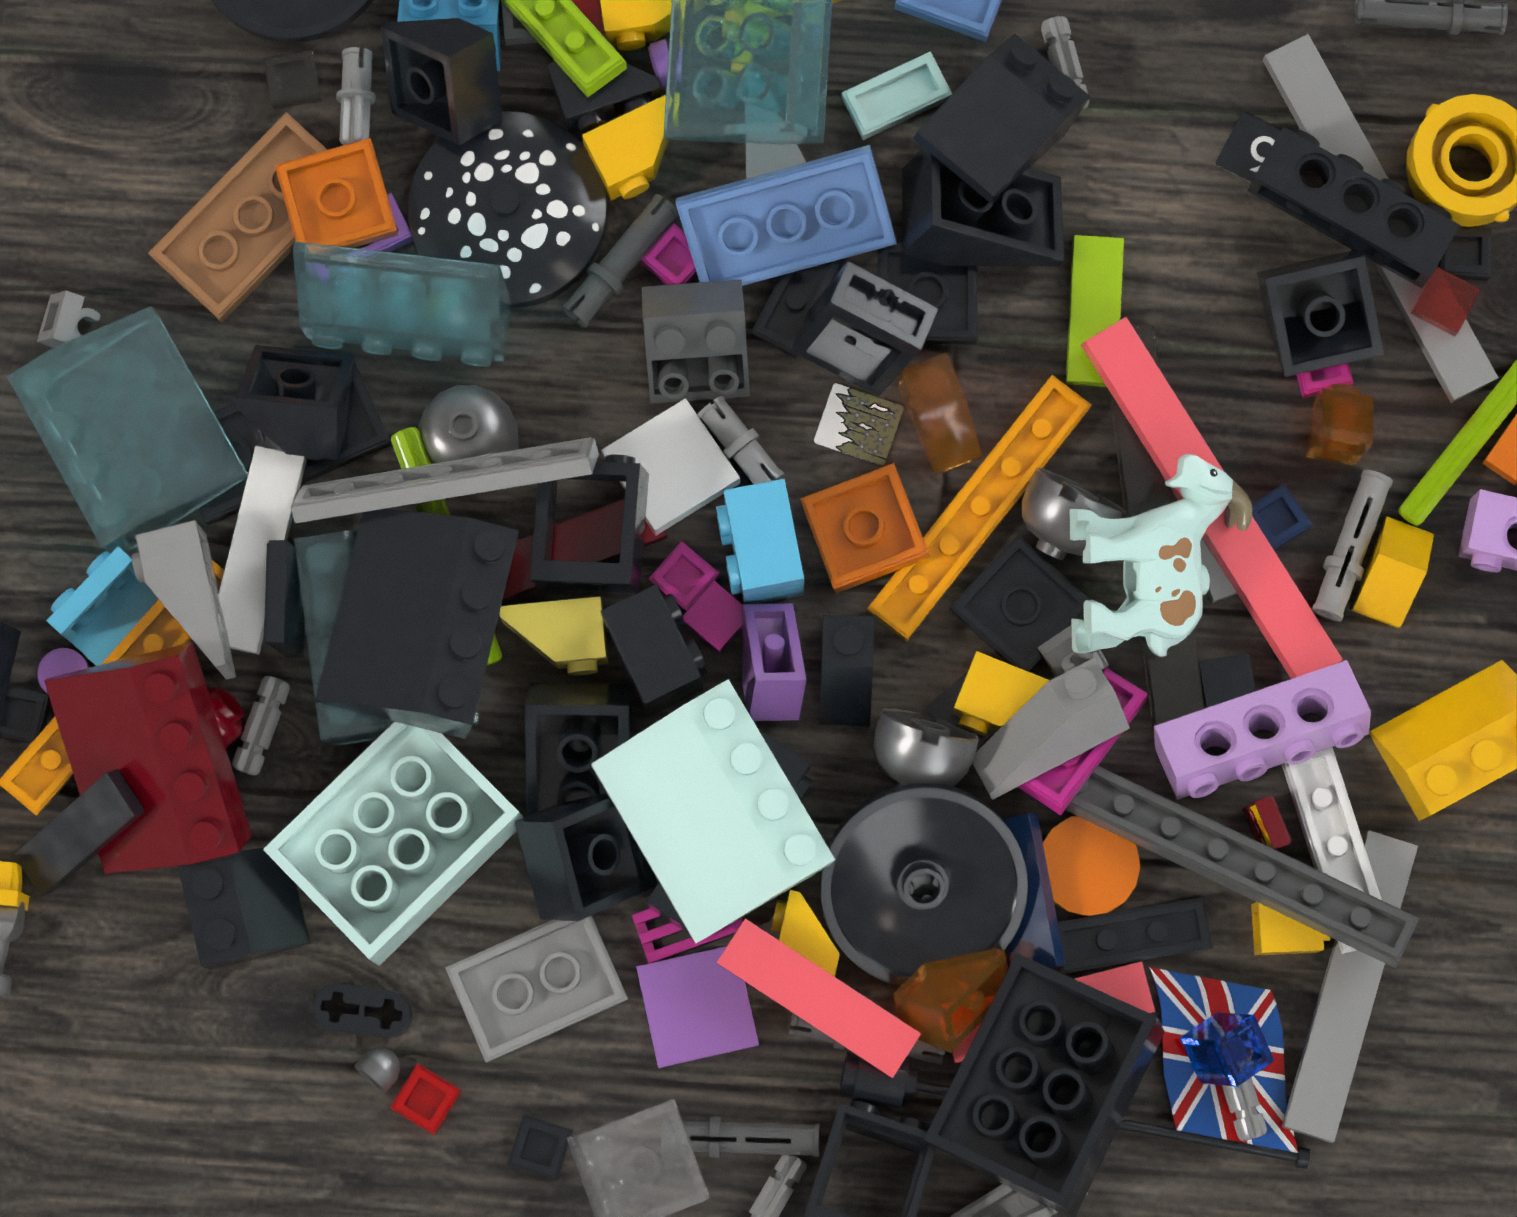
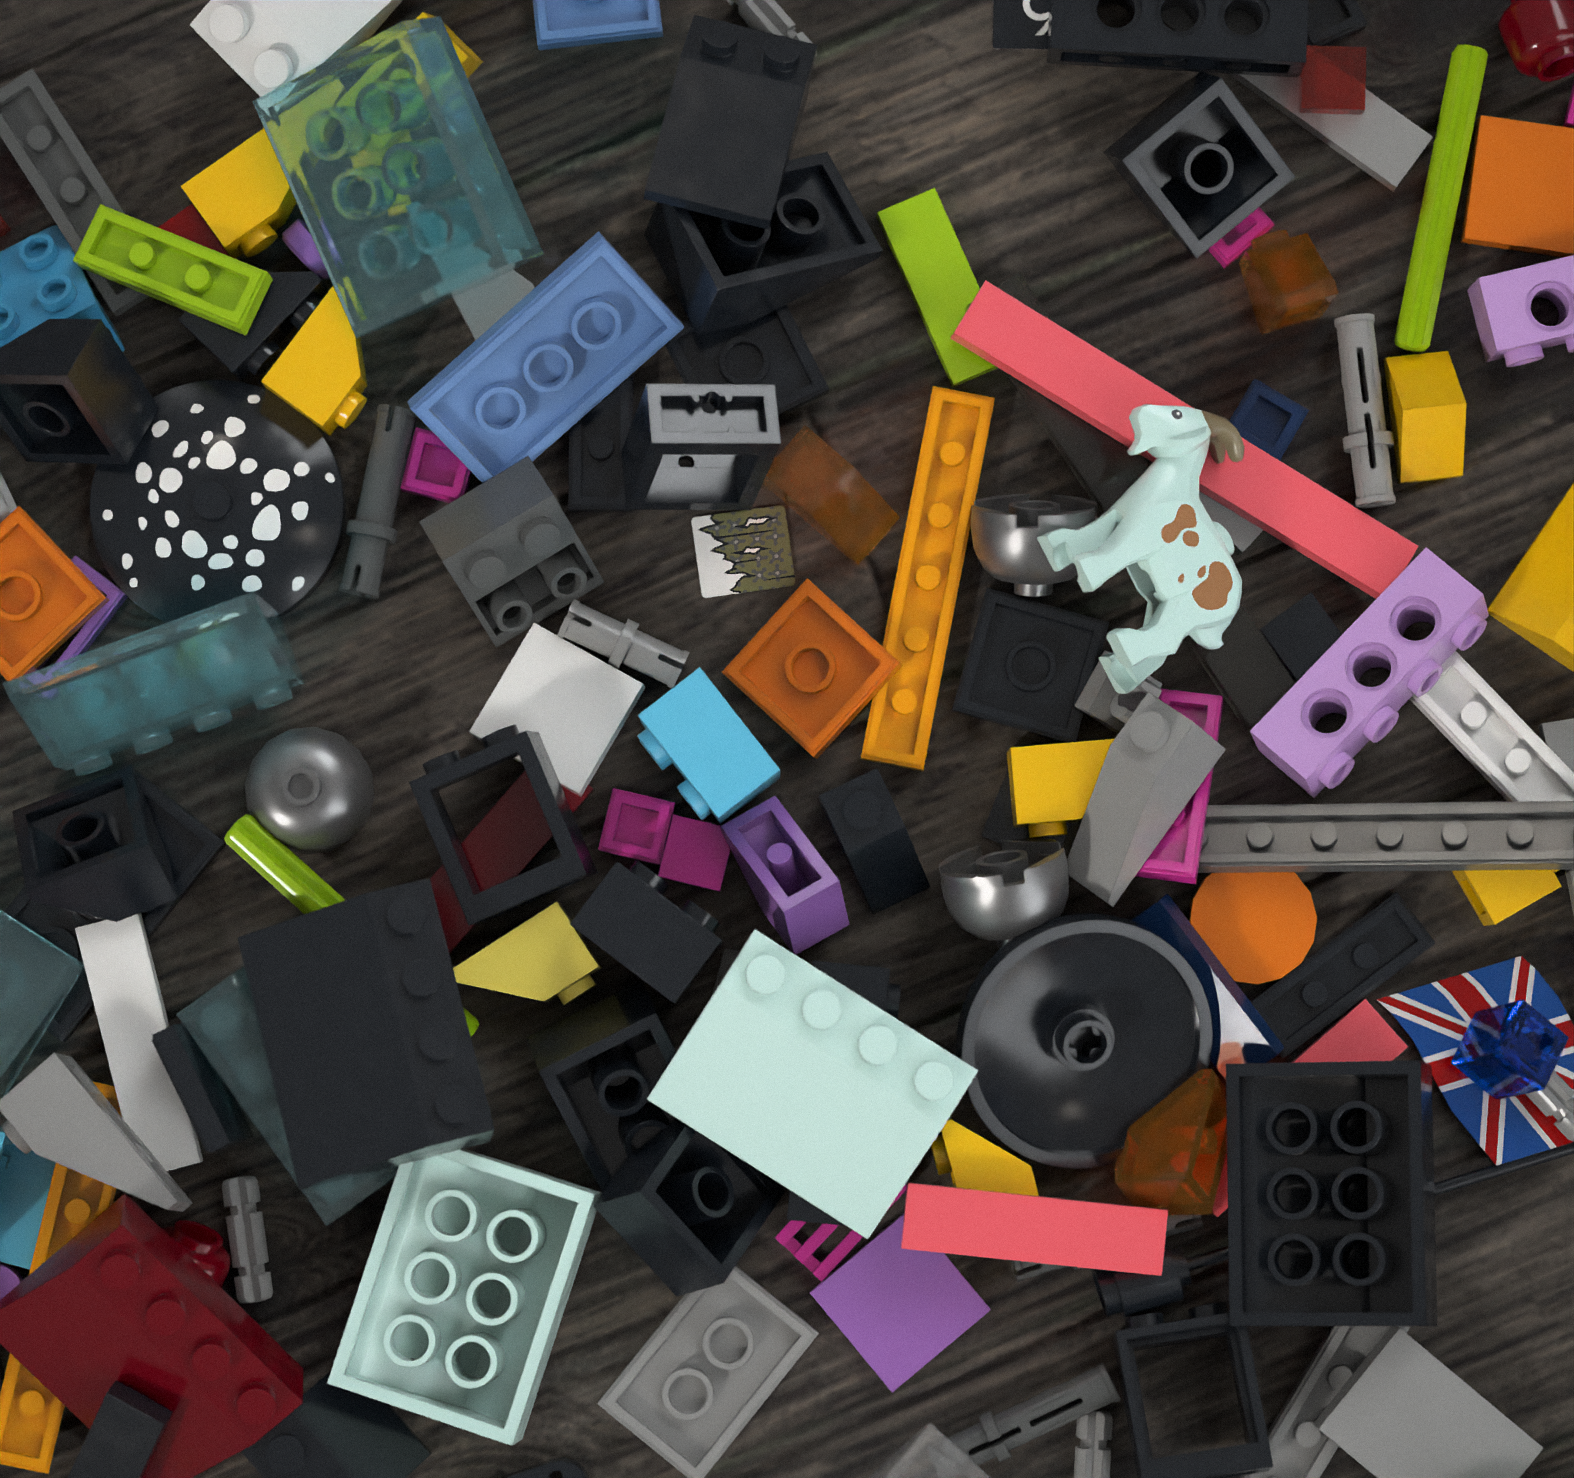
camera: 30 degrees left, 5 degrees up
light grey tile [291,437,599,523] -> none
light aqua tile [842,51,952,140] -> none
dark red tile [1242,796,1292,850] -> none

